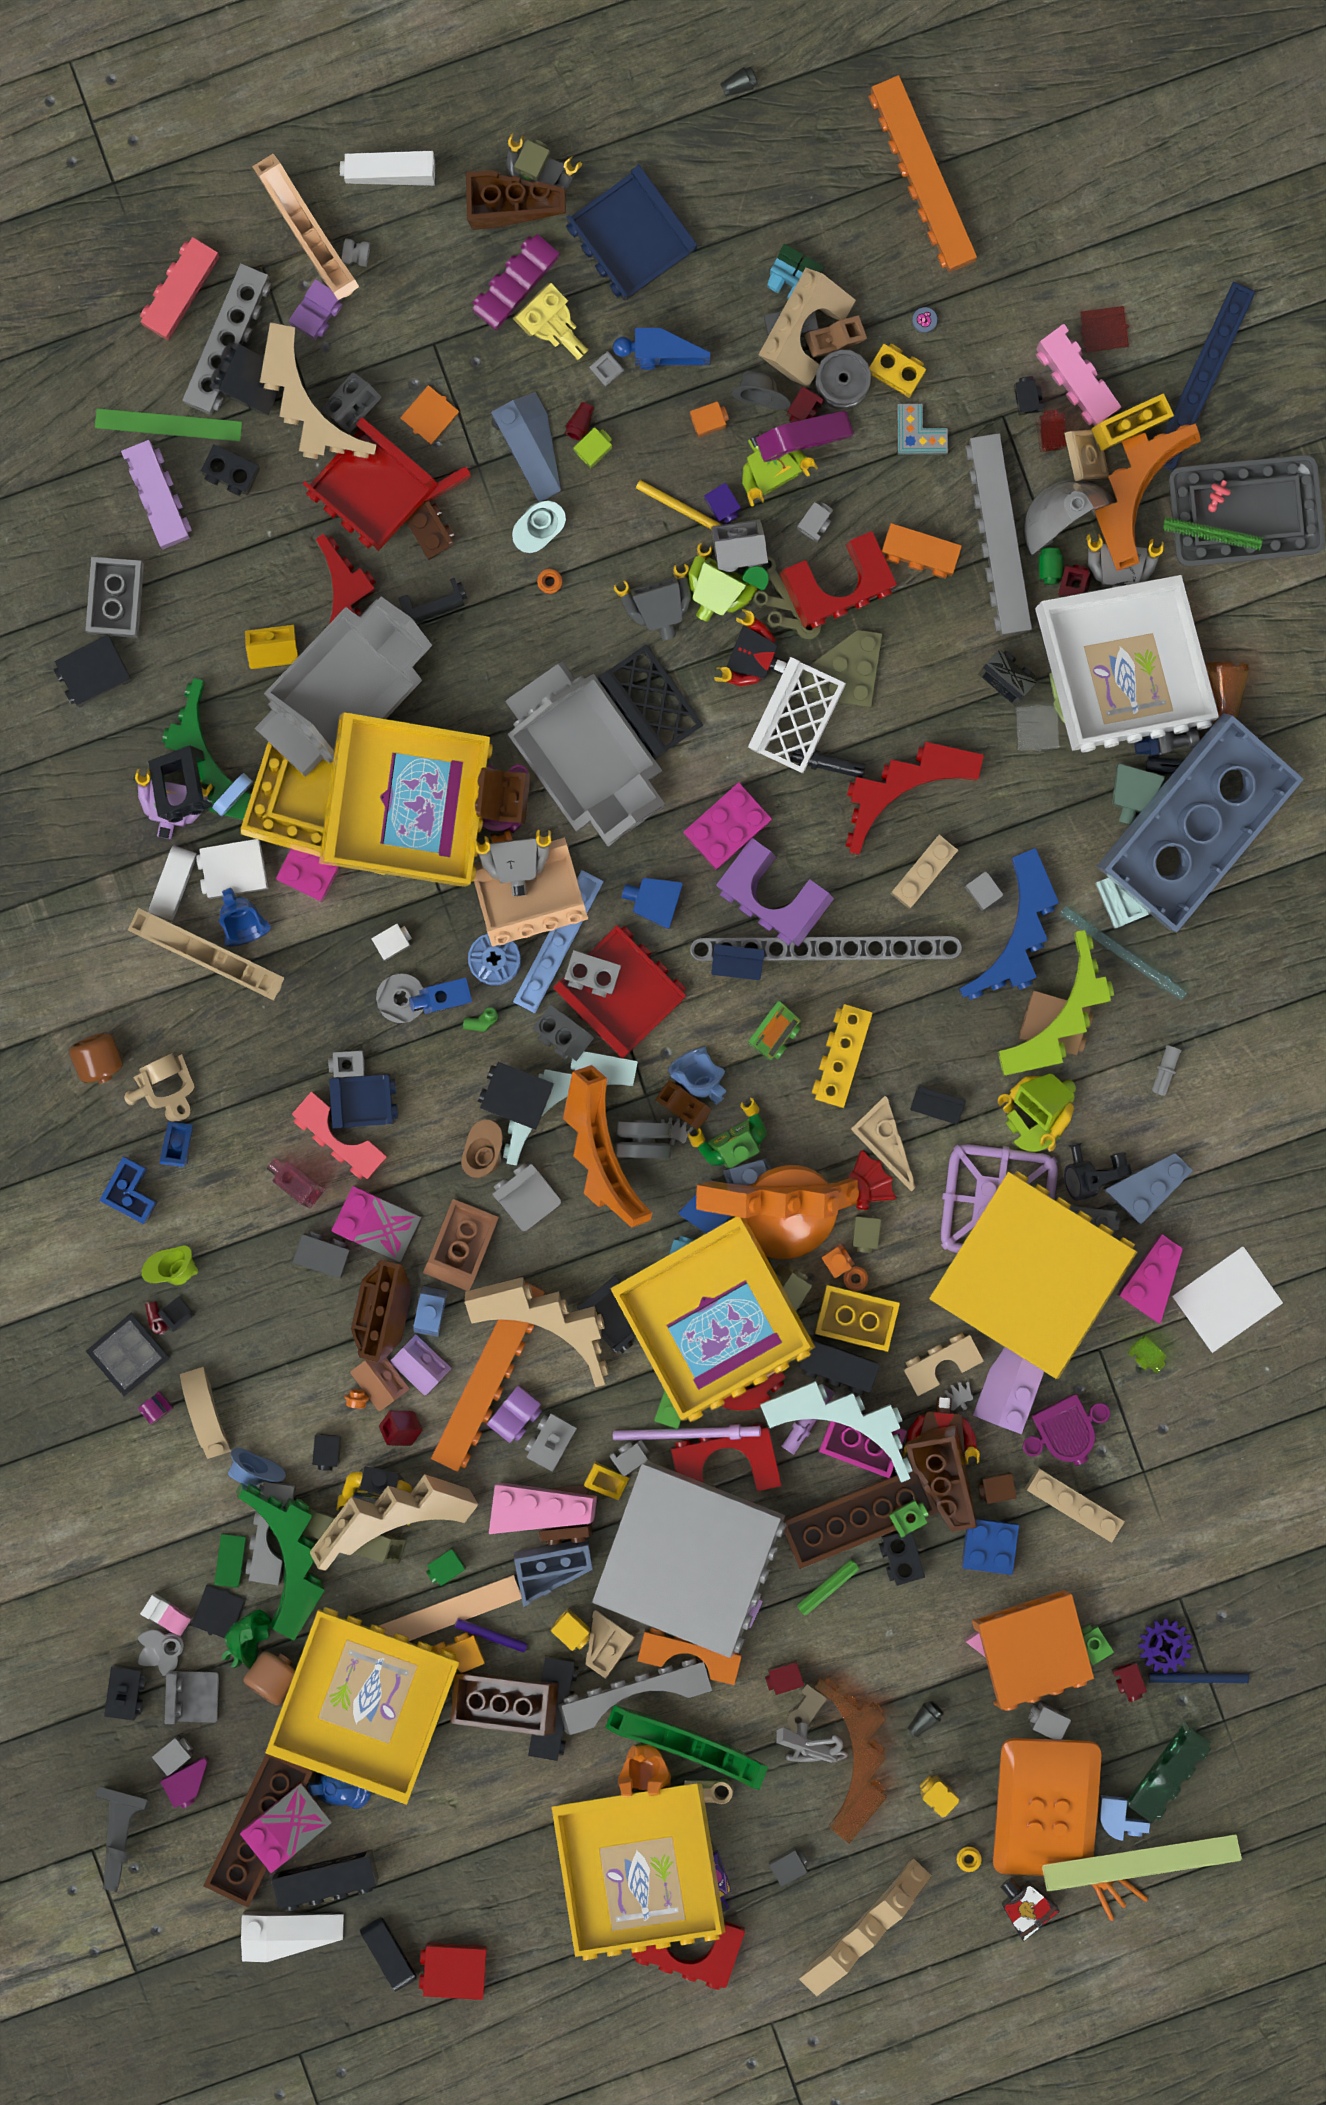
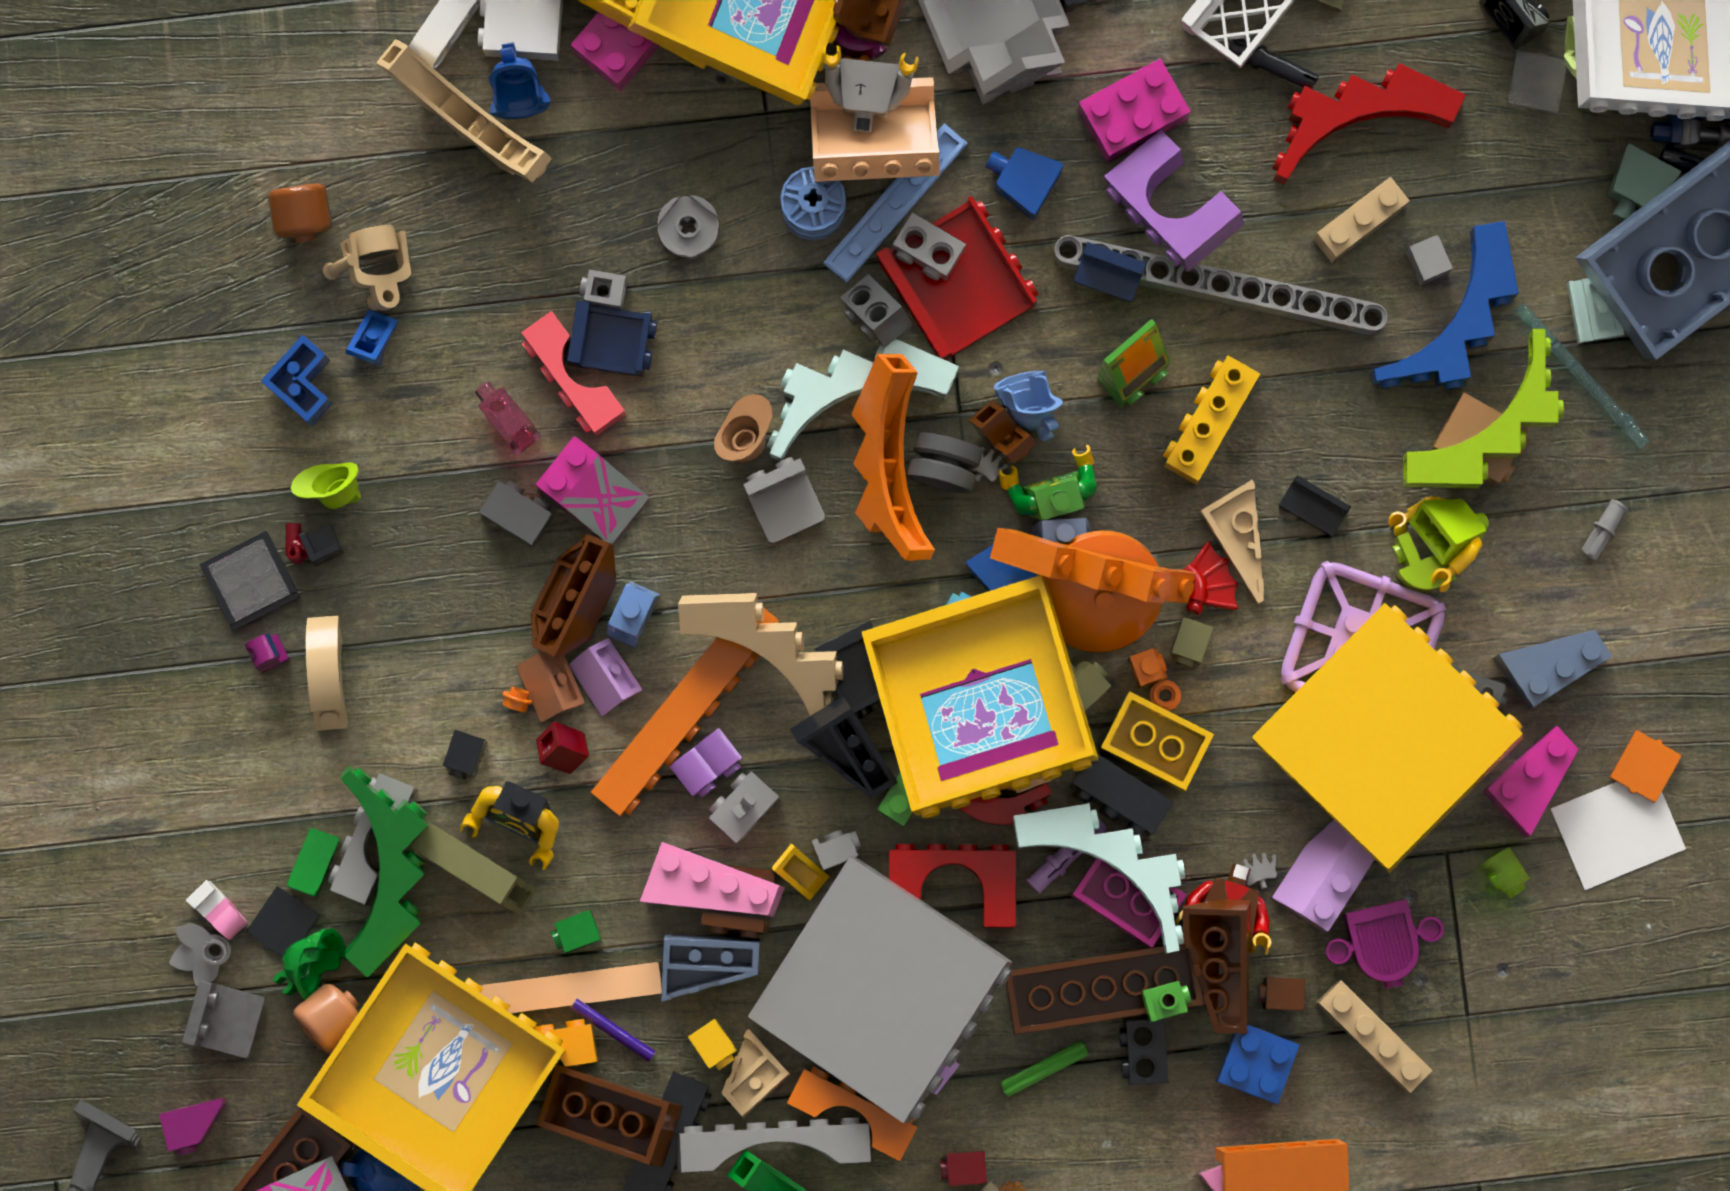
camera: 15 degrees right, 5 degrees down
black brick [104,1664,146,1721] -> none
light grey brick [152,1735,193,1776] -> none
medium blue piece [228,1448,286,1486] -> none
tan arch [310,1474,478,1571] -> none
white brick [372,924,412,961] -> none
blue torso [409,978,472,1015] -> none
nougat slope [423,1199,499,1291] -> none
bright green arm [463,1007,498,1032] -> none
black brick [477,1062,554,1130] -> none
lavender bar [613,1424,761,1441] -> none
tan arch [903,1332,984,1396] -> none
black piece [1064,1142,1132,1201] -> none
none -> black wedge [790,695,897,799]
none -> orange piece [1609,730,1682,803]

